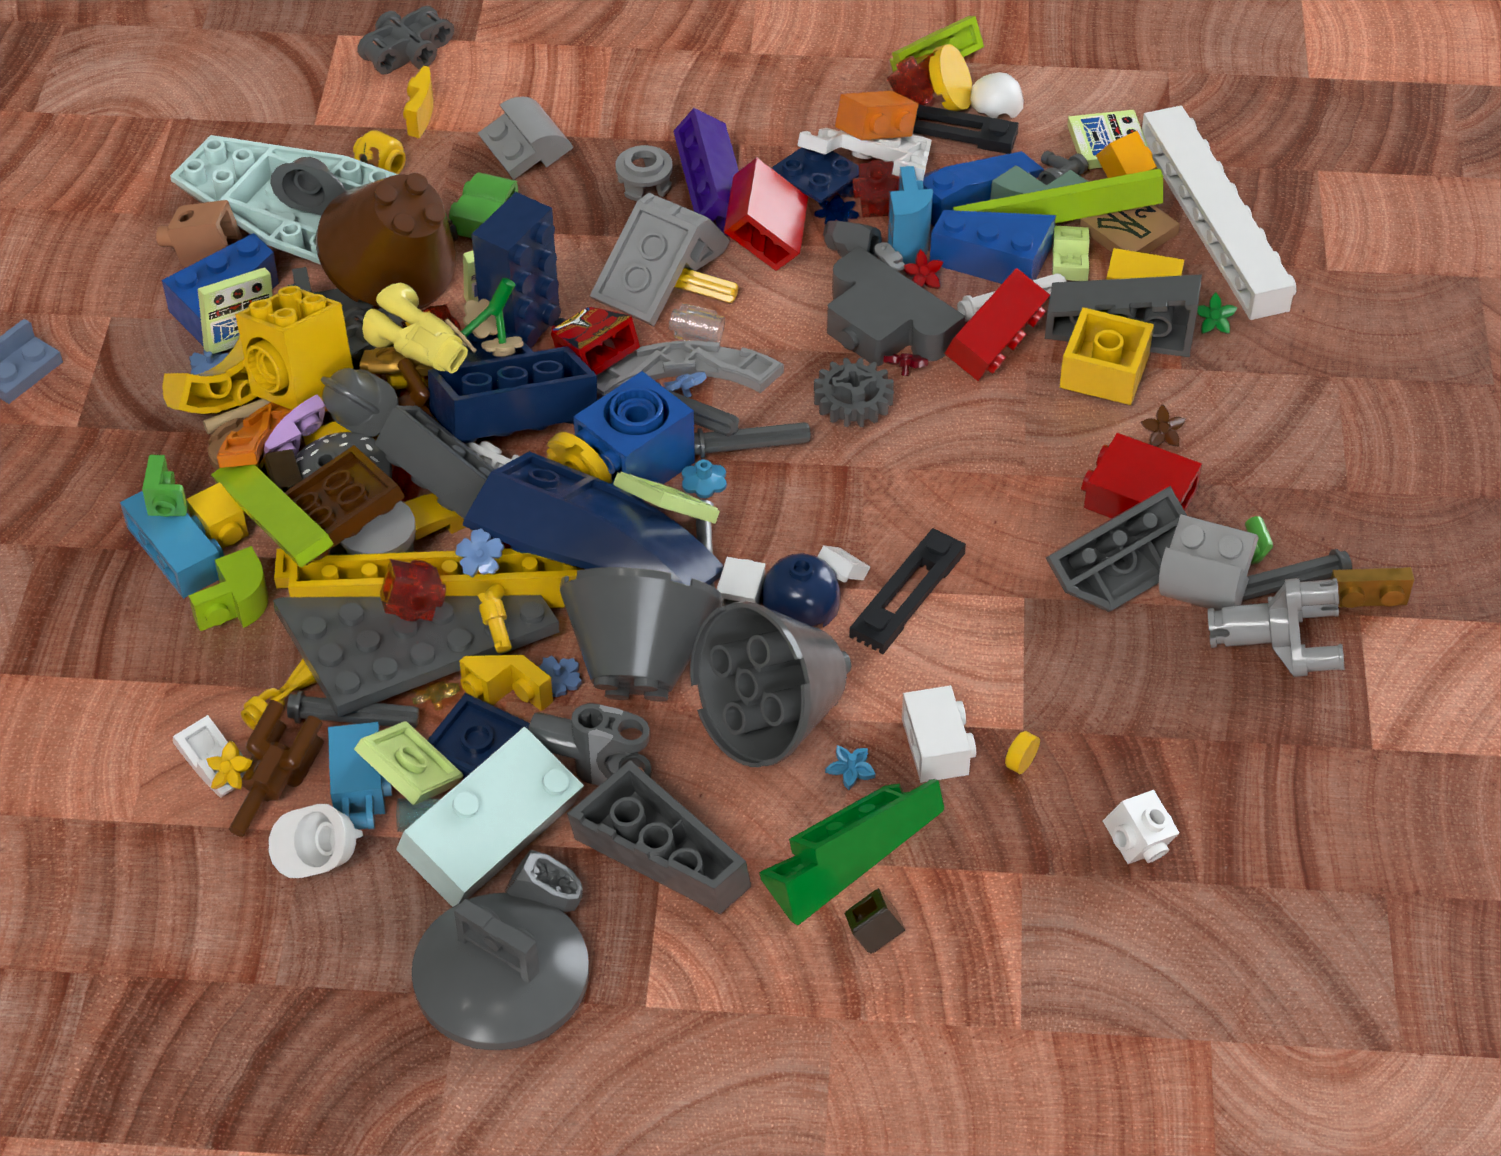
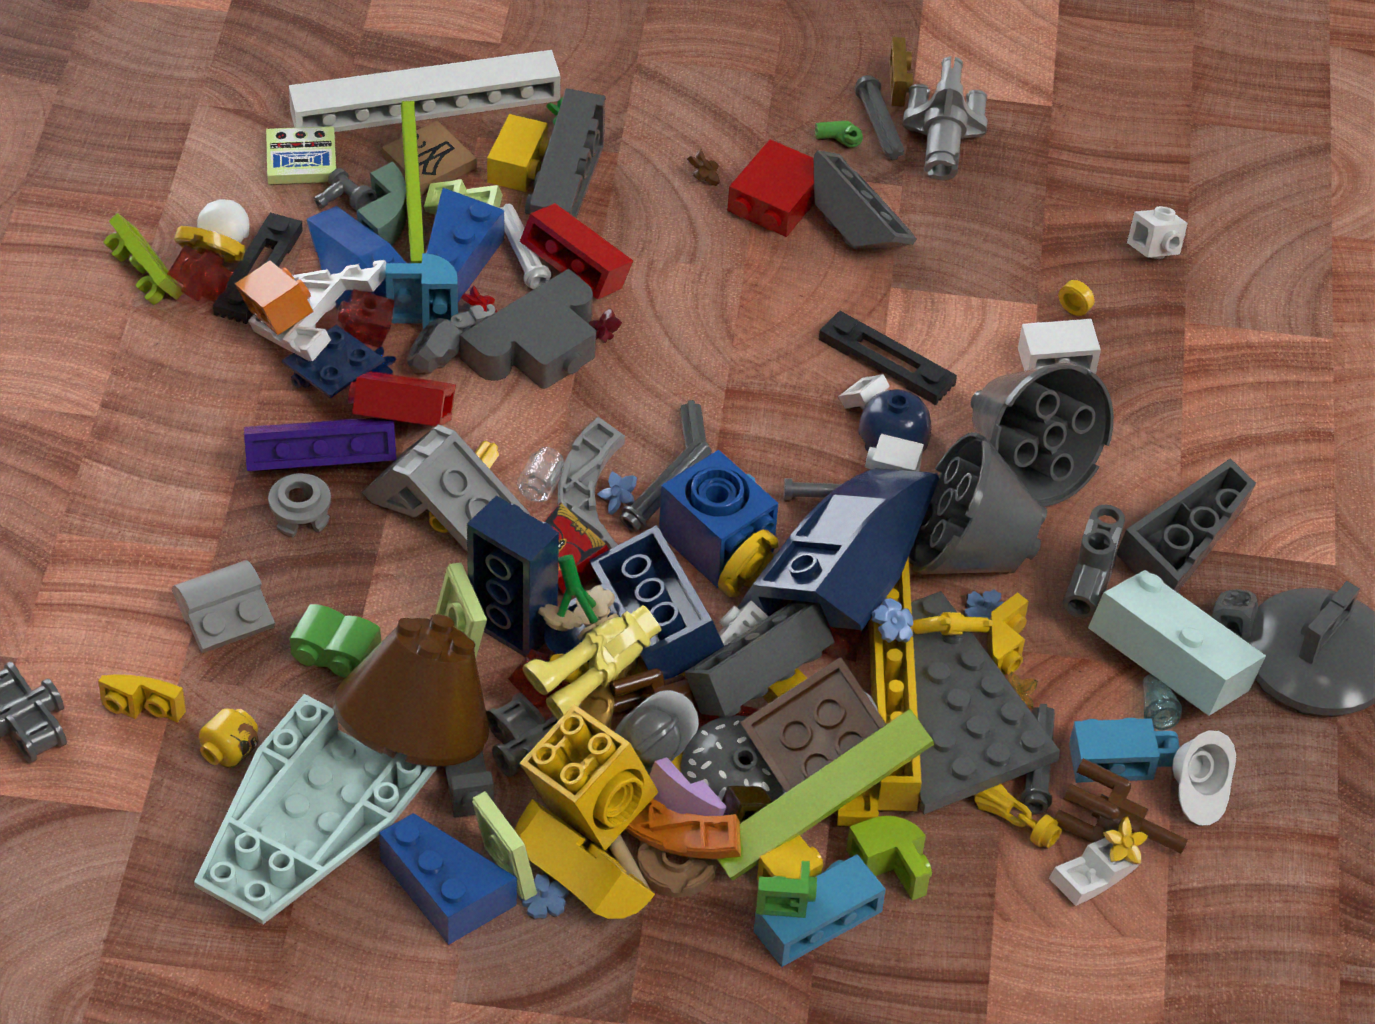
camera: 90 degrees left, 0 degrees up
nougat torso [156,200,243,268] -> none
dark grey piece [270,157,346,216] -> none
yellowish green tile [354,721,464,805] -> none
clear red brick [379,559,446,621] -> none
dark blue tile [427,693,530,779] -> none
yellowish green tile [613,472,720,524] -> none
green wedge [759,779,944,925] -> none
dark grey gear [814,358,894,427] -> none
dark brown slope [844,888,905,954] -> none
yellow brick [1059,307,1154,405] -> none
light orange brick [1096,131,1157,178] -> none
light grey brick [1159,514,1259,610] -> none

